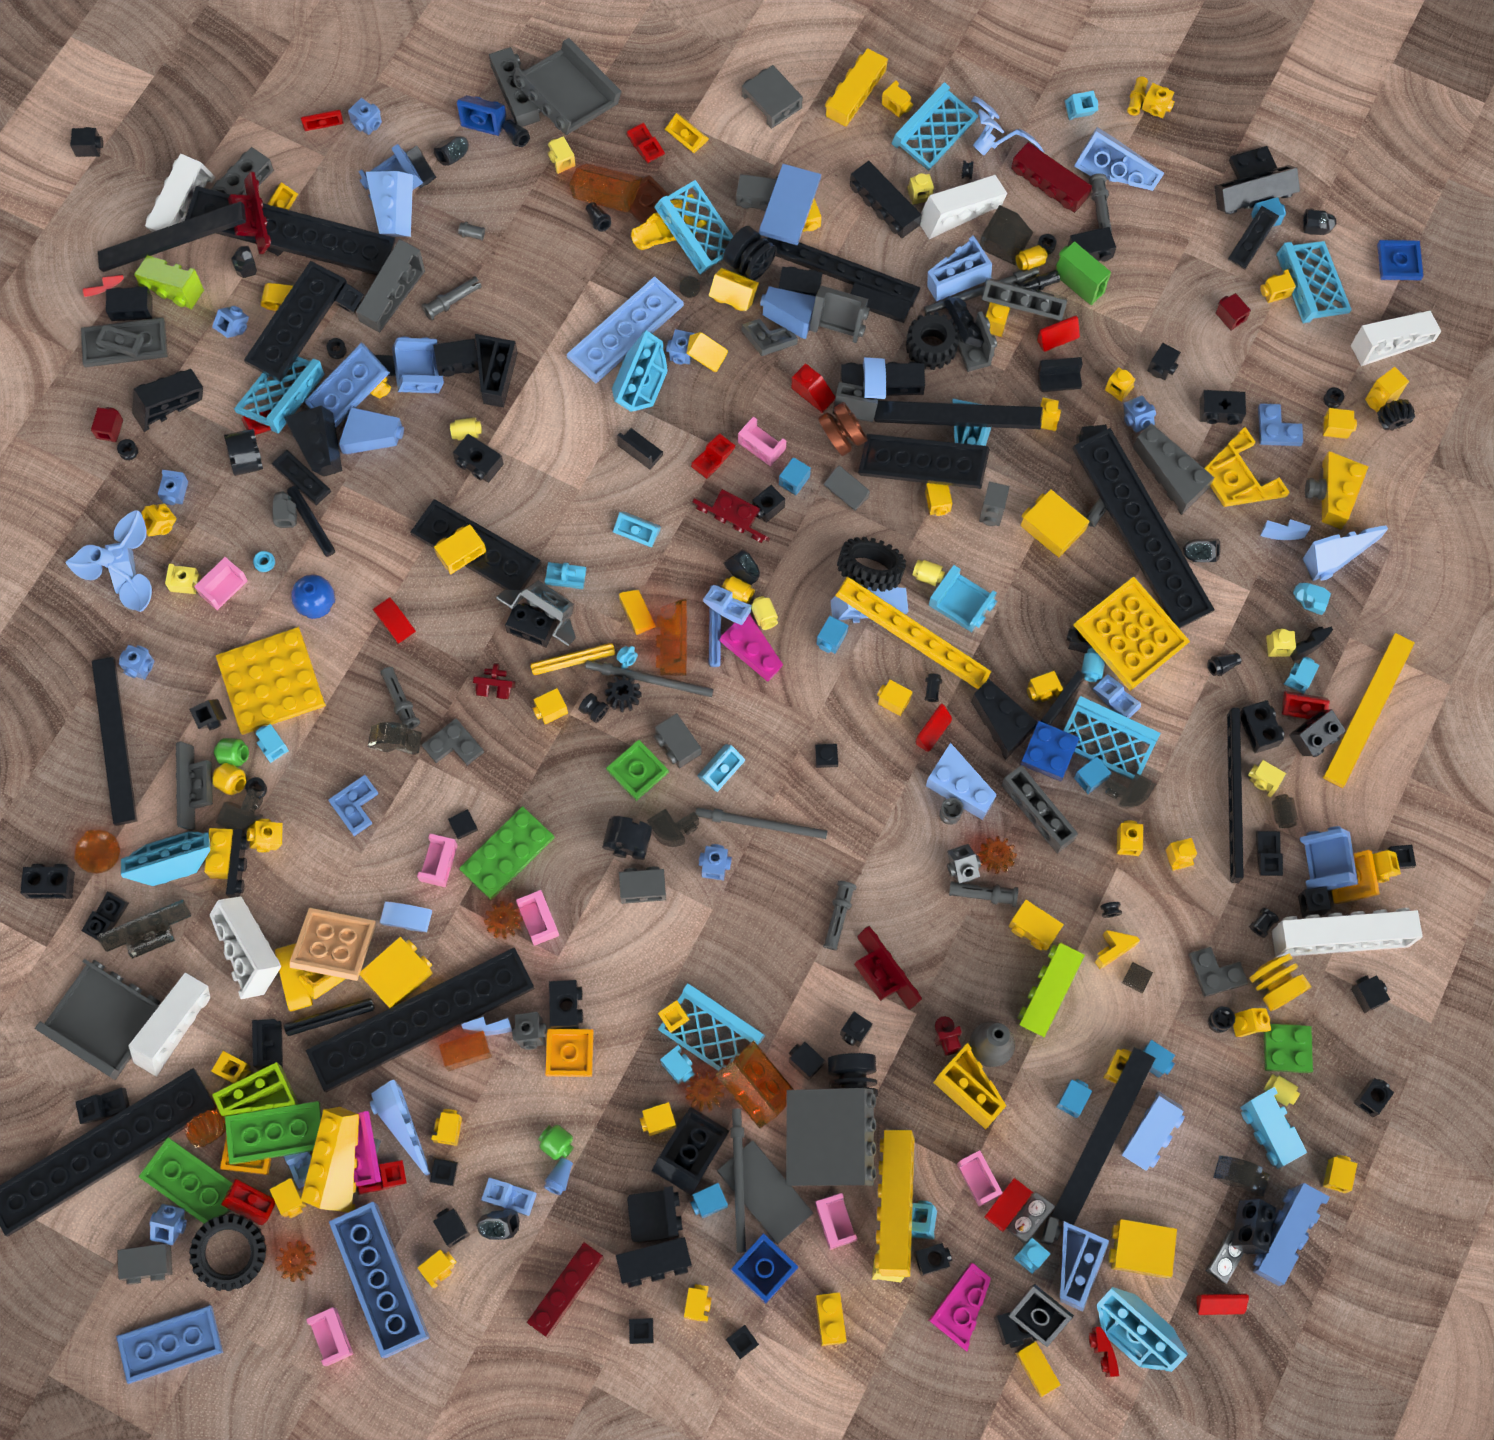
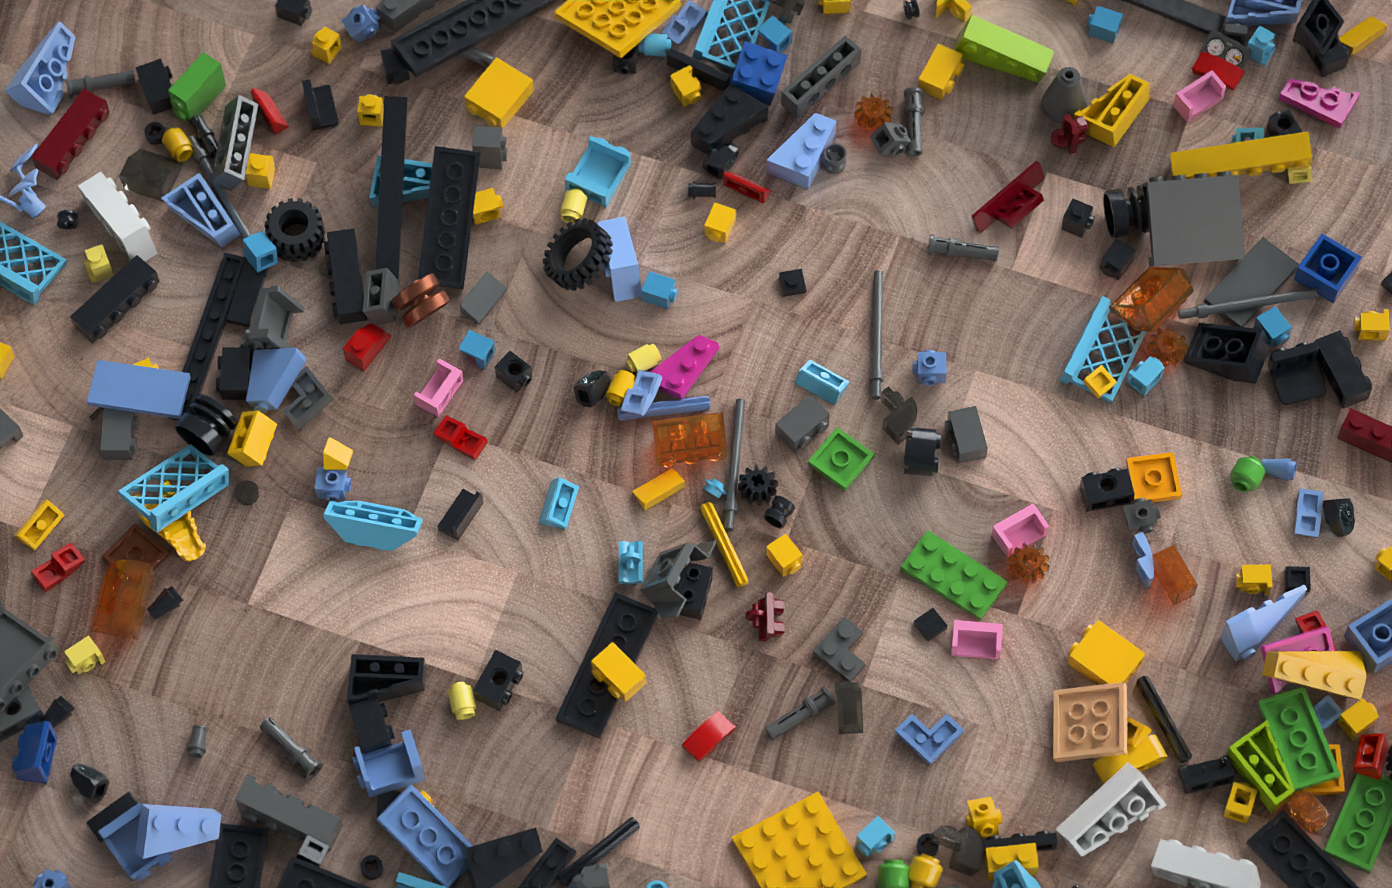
camera: 95 degrees left, 5 degrees down
blue cylinder [291,574,336,619] -> none
black plate [306,947,535,1093] -> none
medium blue slope [339,407,404,454] -> none
light blue slope [380,901,432,932] -> none
black brick [433,1208,470,1248] -> none
light blue plate [567,276,684,384] -> none
yellow brick [639,1102,676,1136] -> none
dark red bracket [692,489,771,543] -> none
bright pink panel [815,1193,857,1250] -> none
yellow brick [815,1292,847,1346] -> none
yellow tile [835,576,992,689] -> none
light blue slope [863,357,886,399] -> none
black plate [944,296,985,348] -> none
dark grey bracket [958,311,997,372] -> none
none -> dark azure brick [243,231,277,272]
none -> black rock [703,143,740,179]

